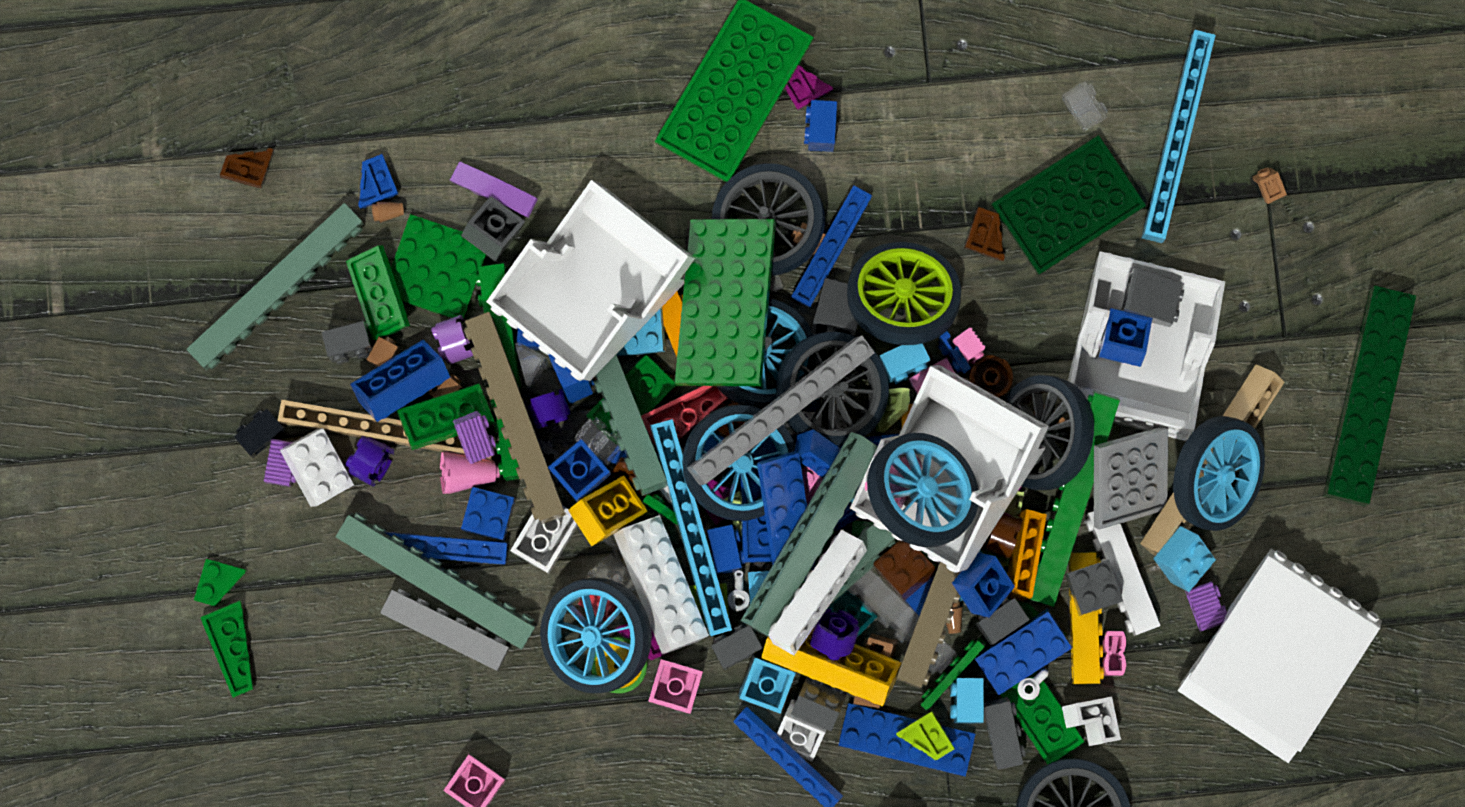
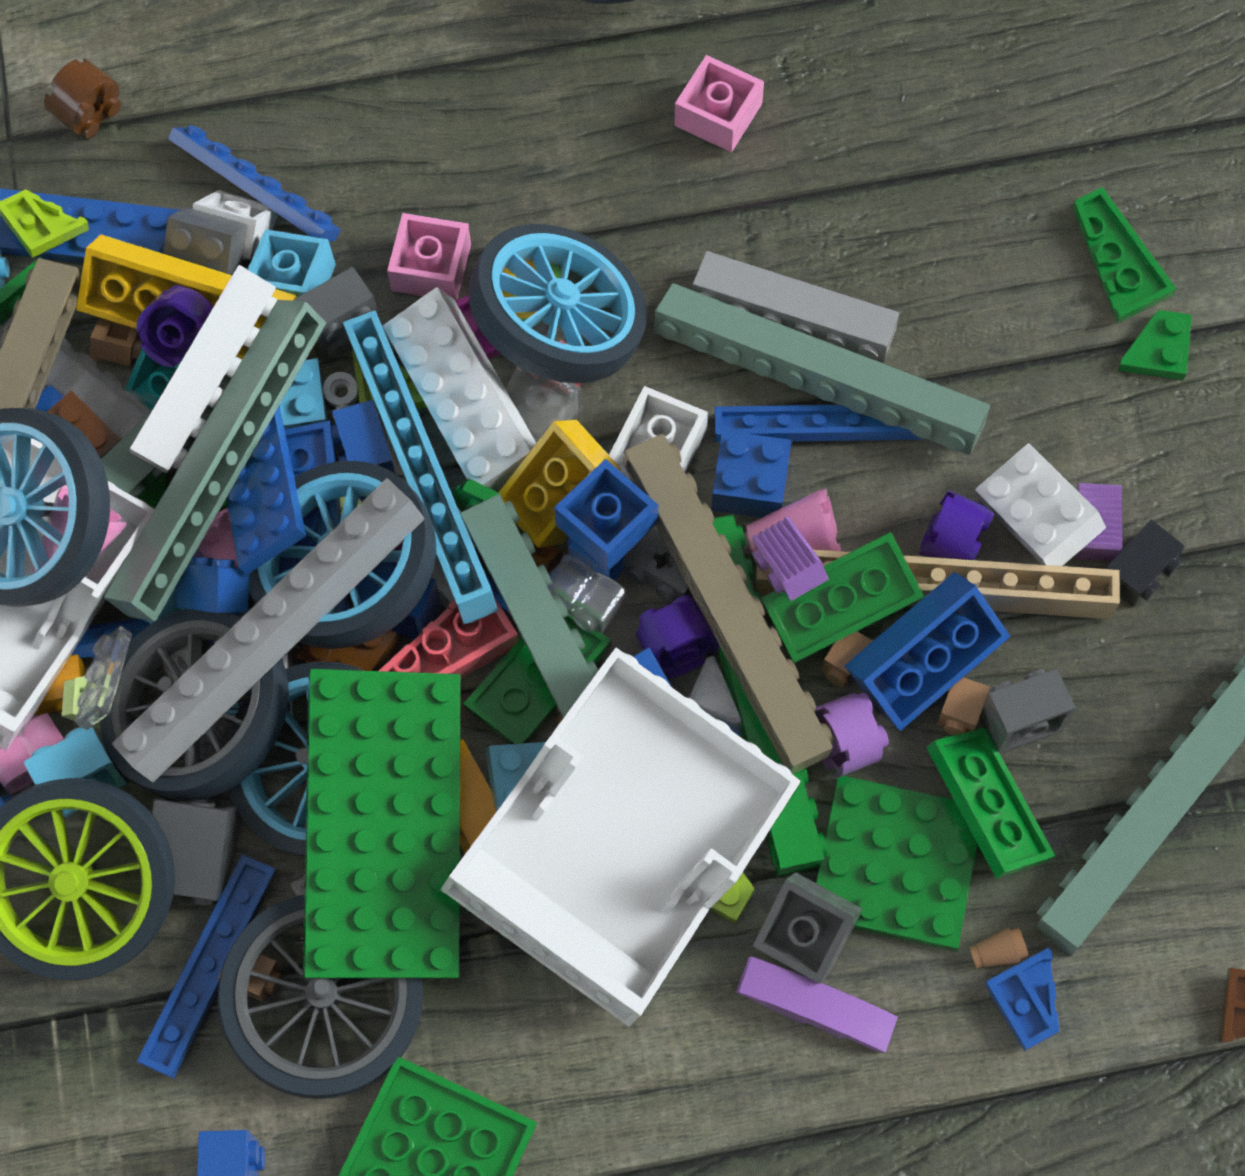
camera: 175 degrees right, 15 degrees down
none -> clear plate [75,626,132,730]

